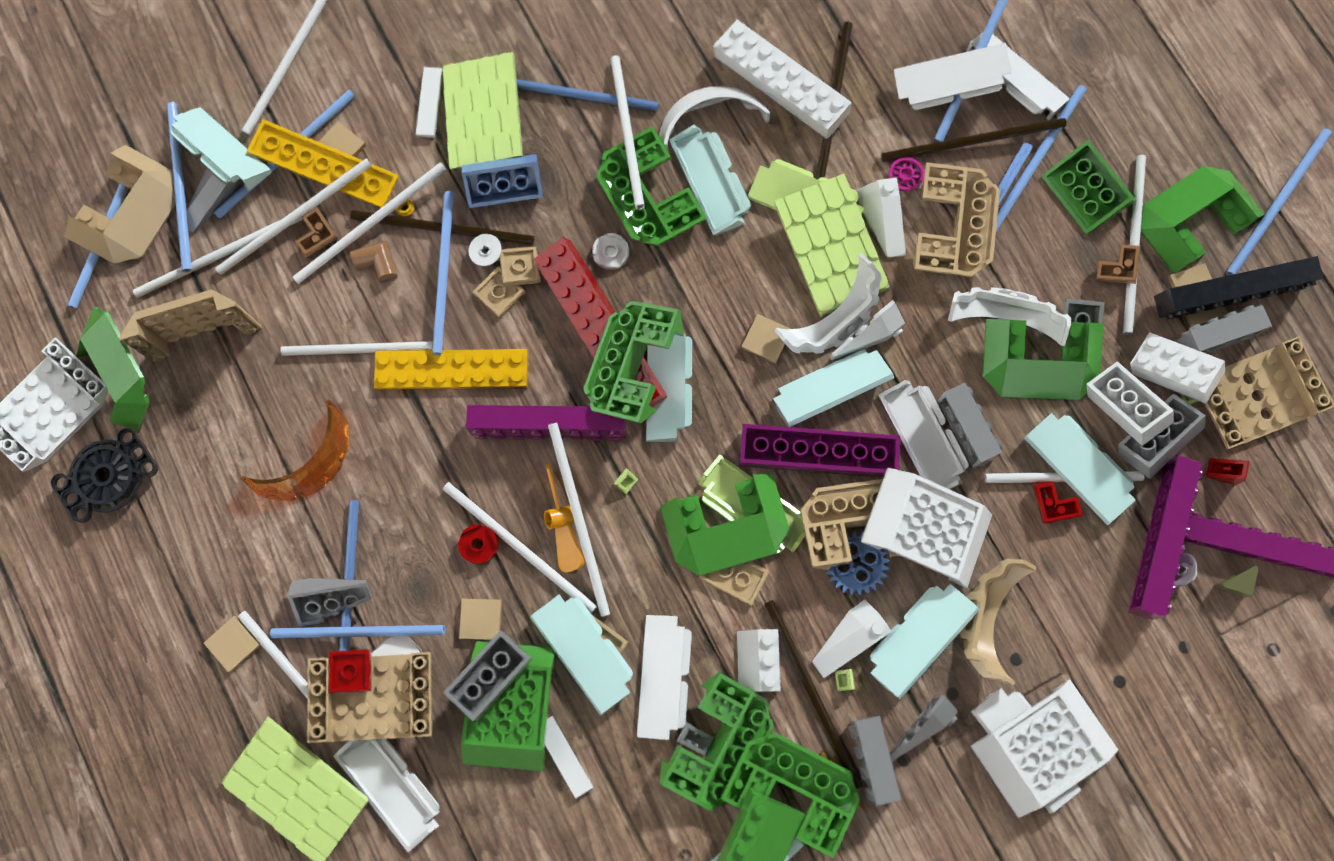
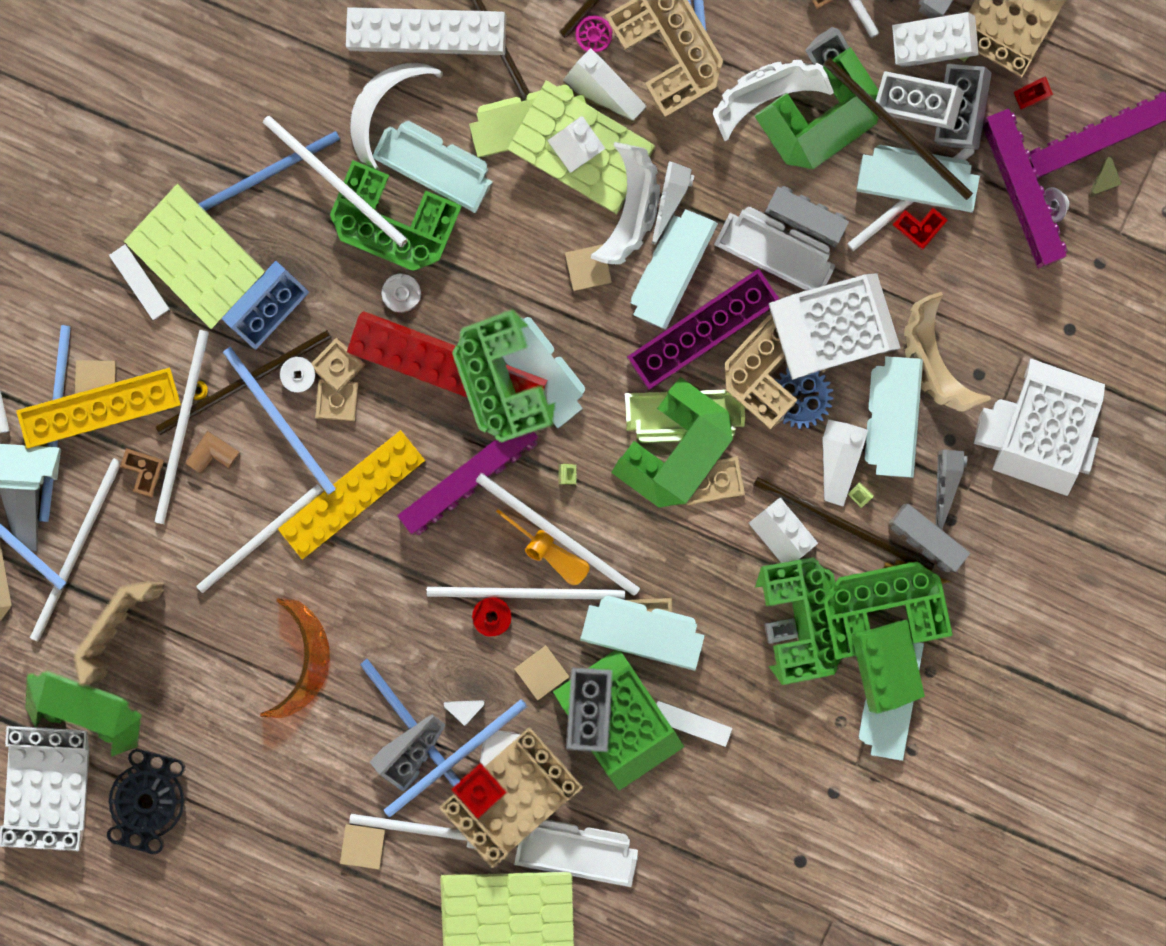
camera: 45 degrees left, 10 degrees up
white piece [215,158,372,275] -> none
white slope [637,615,692,740] -> none
none -> white slope [444,700,485,726]
none -> white slope [547,116,605,173]
none -> dark brown piece [823,57,973,200]

